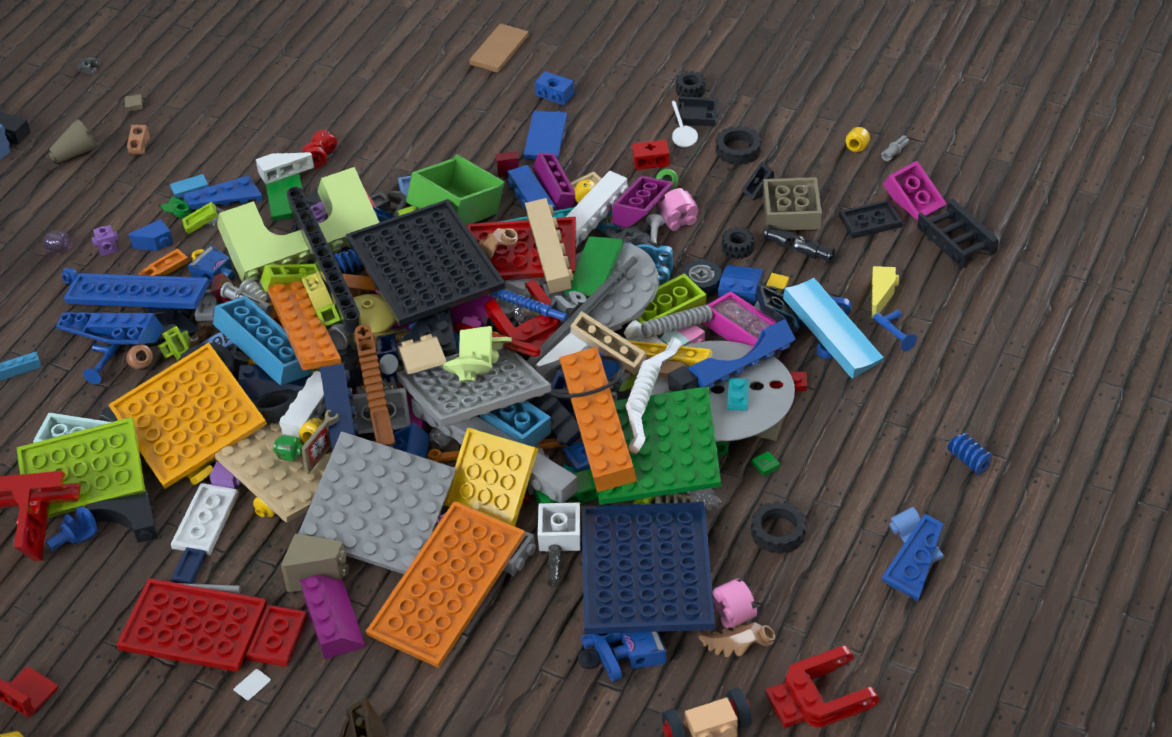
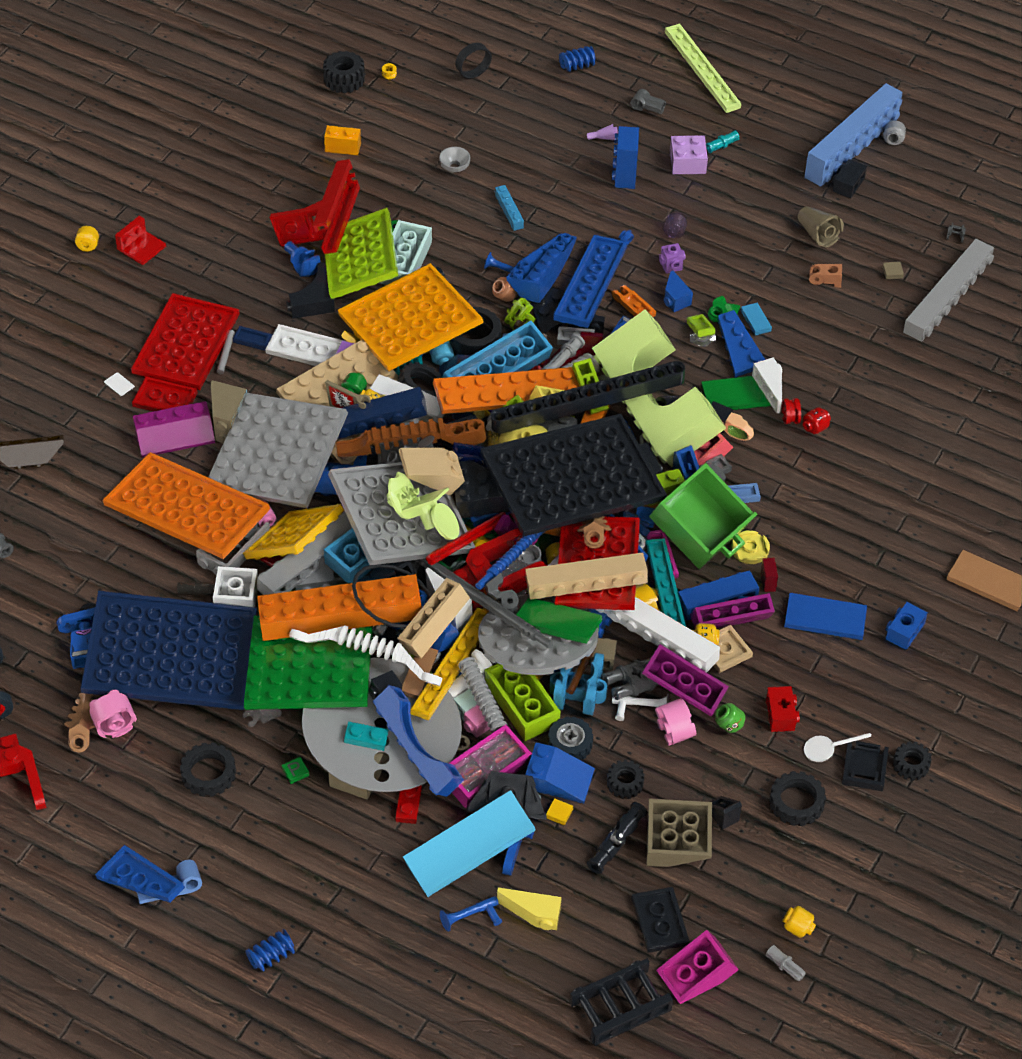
camera: 90 degrees right, 5 degrees up
none -> light grey brick [903,239,994,342]

